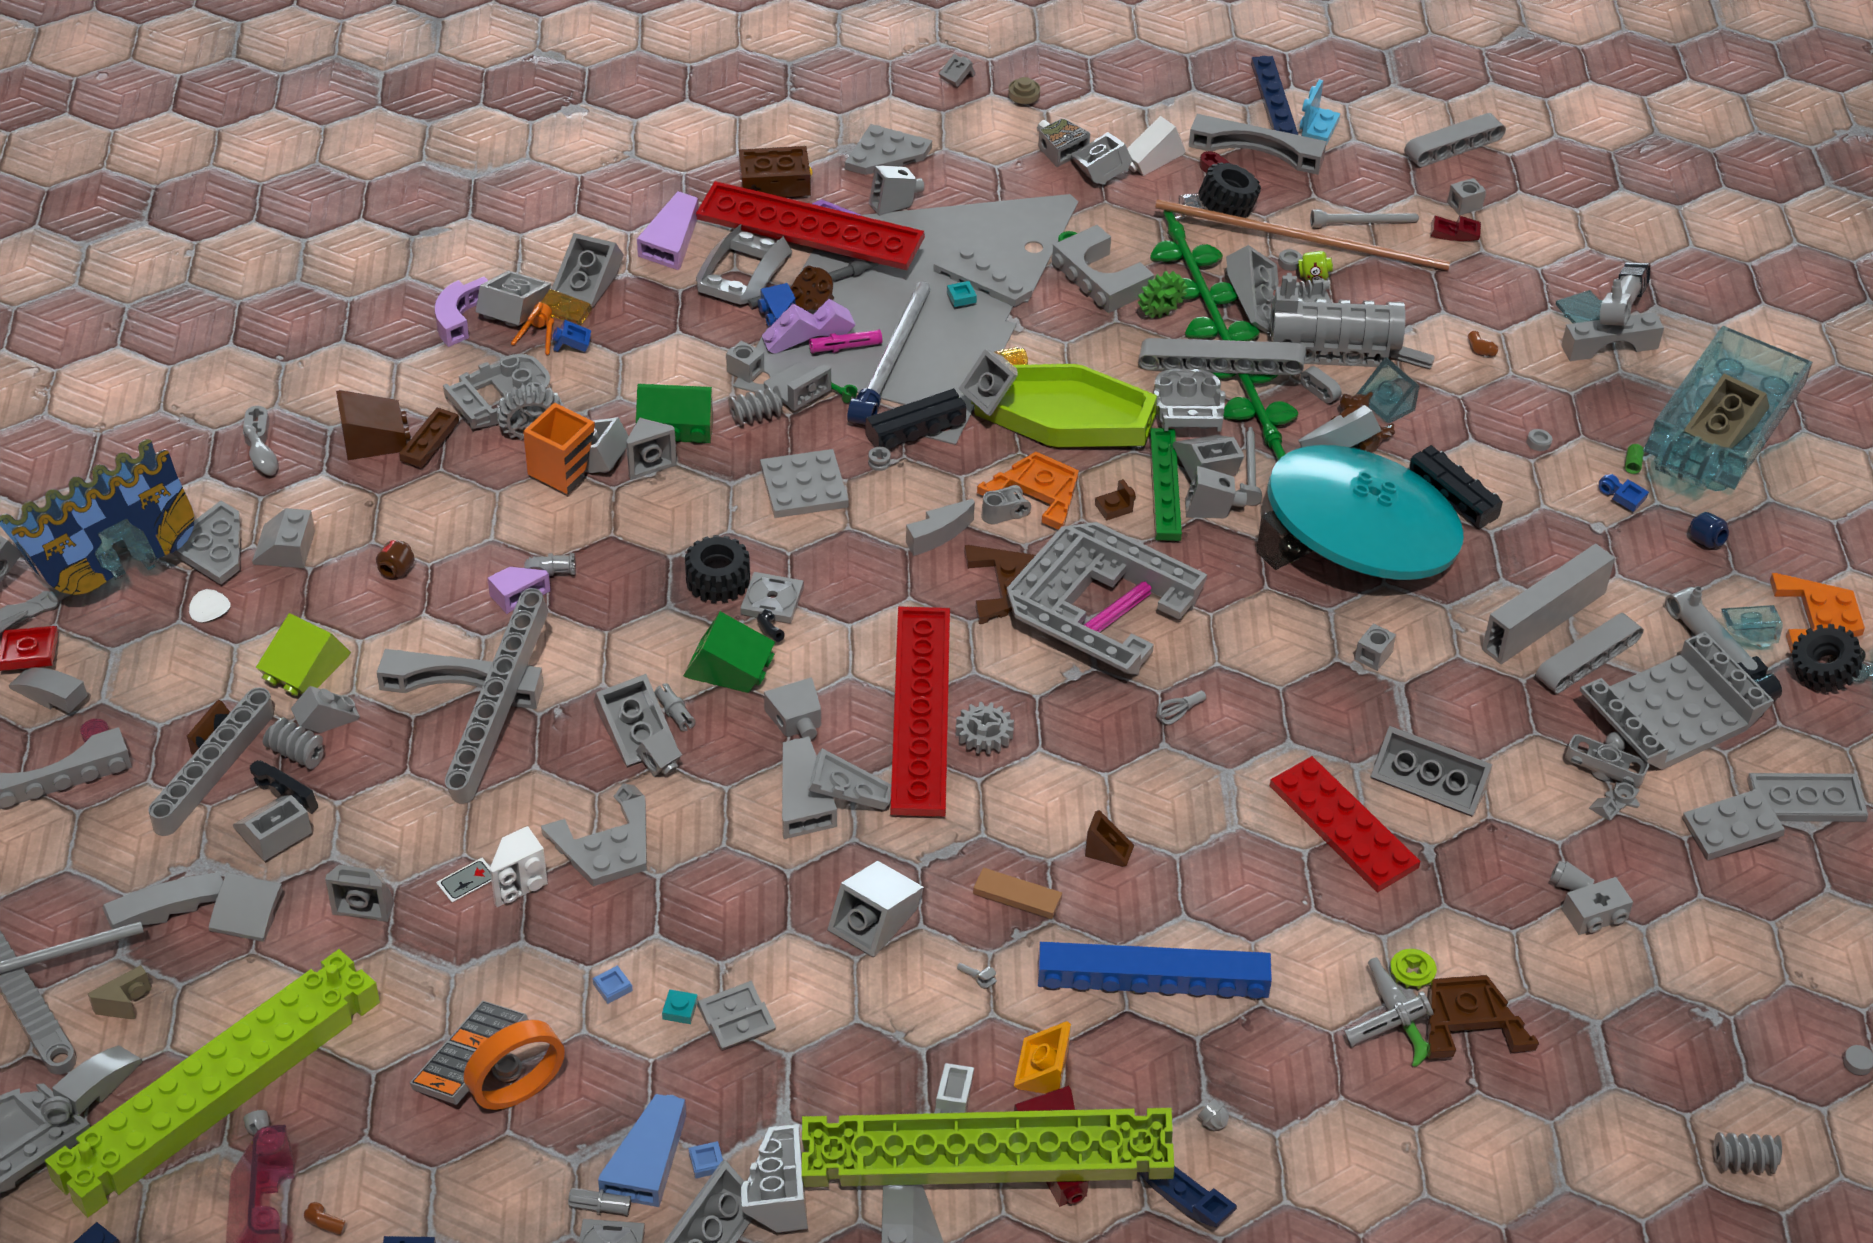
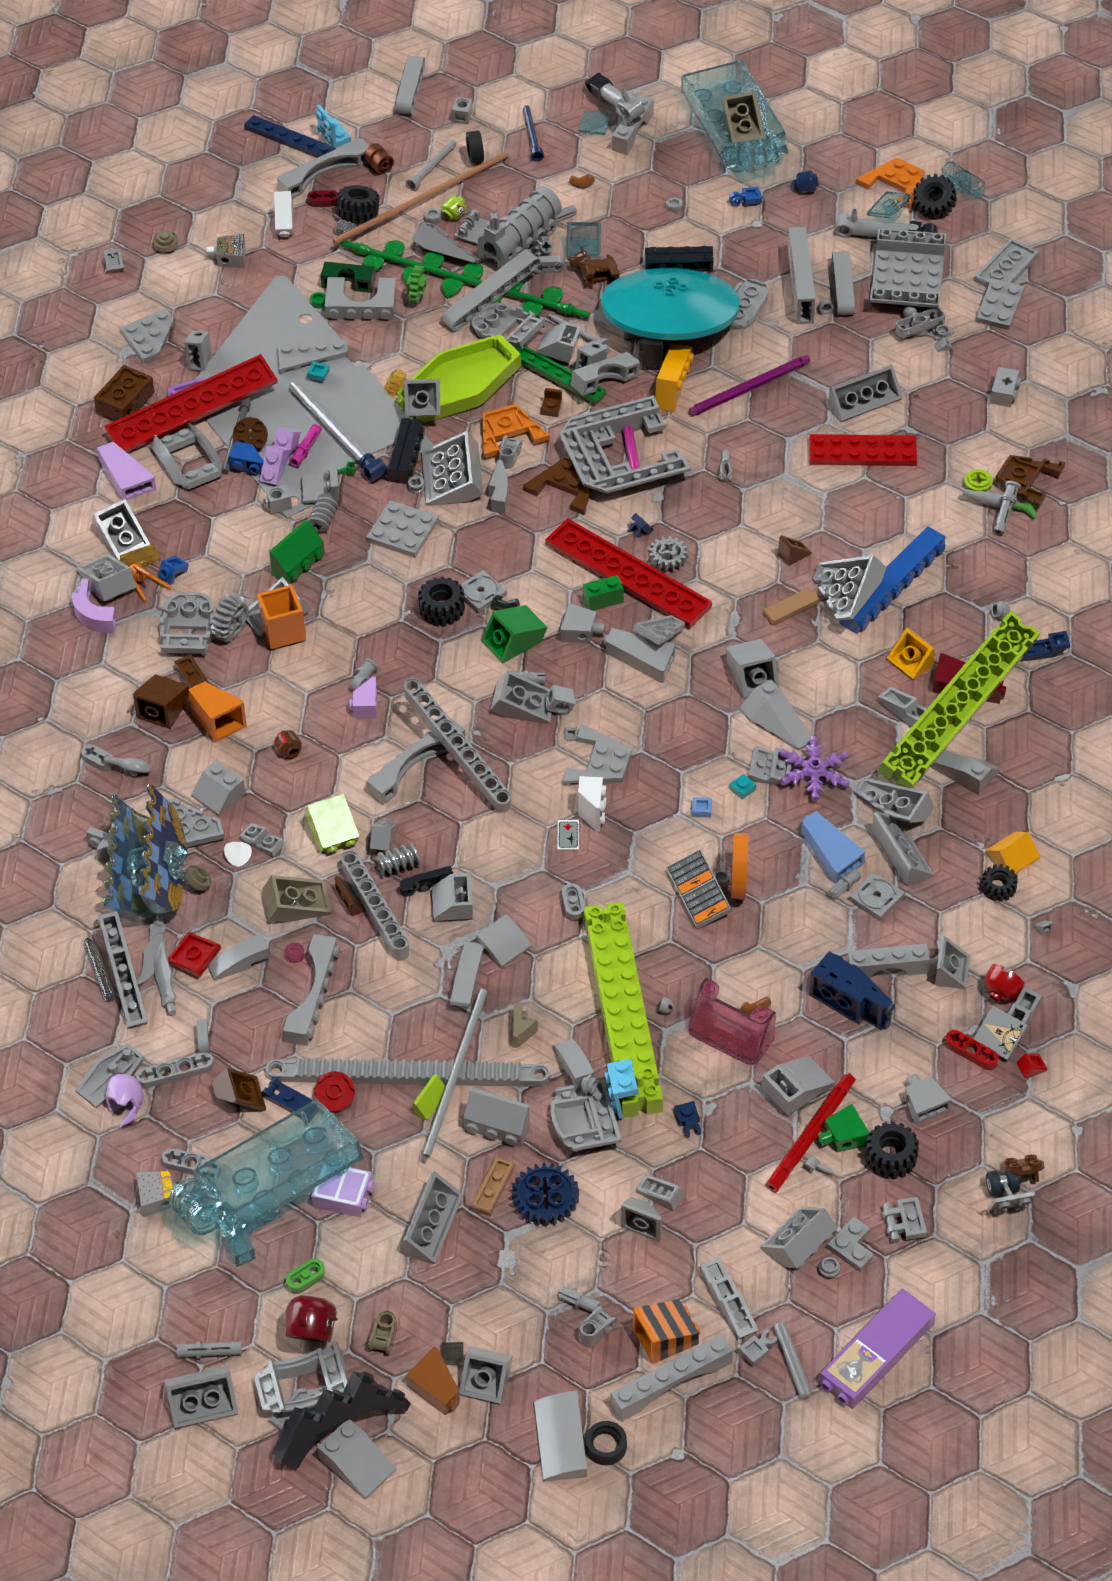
camera: 50 degrees left, 5 degrees up
light grey slope [325,865,394,922] -> none
light grey slope [626,418,677,480] -> none
medium blue tile [688,1141,723,1179] -> none
light grey hand [957,963,997,989] -> none
light grey slope [1071,132,1132,185] -> none
light grey slope [1298,405,1382,447] -> none
light grey brick [1355,623,1396,671] -> none
dark red slope [1430,215,1481,241] -> none
light grey cone [1550,861,1594,891] -> none
bright green piece [1625,444,1644,474] -> none
none -> dark tan plate [184,865,212,891]
none -> orange slope [188,682,247,743]
none -> light grey slope [240,823,285,857]
none -> dark tan slope [262,875,332,922]
none -> dark green arch [321,261,376,293]
none -> copper wheel [364,143,394,174]
none -> light grey slope [422,431,483,506]
none -> black tyre [466,130,484,163]
none -> dark blue piece [523,105,544,162]
none -> light grey gear [531,236,553,256]
none -> light grey plate [562,883,585,919]
none -> light grey arch [570,352,640,396]
none -> green brick [583,575,624,611]
none -> medium azure bracket [605,1058,639,1119]
none -> dark blue tile [629,513,654,538]
none -> light orange wedge [655,343,694,412]
none -> magenta piece [689,355,810,416]
none -> light grey tile [728,279,769,330]
none -> light grey wedge [740,680,811,751]
none -> medium lavender piece [780,736,850,801]
none -> light grey slope [813,555,887,621]
none -> light grey hinge [819,299,833,314]

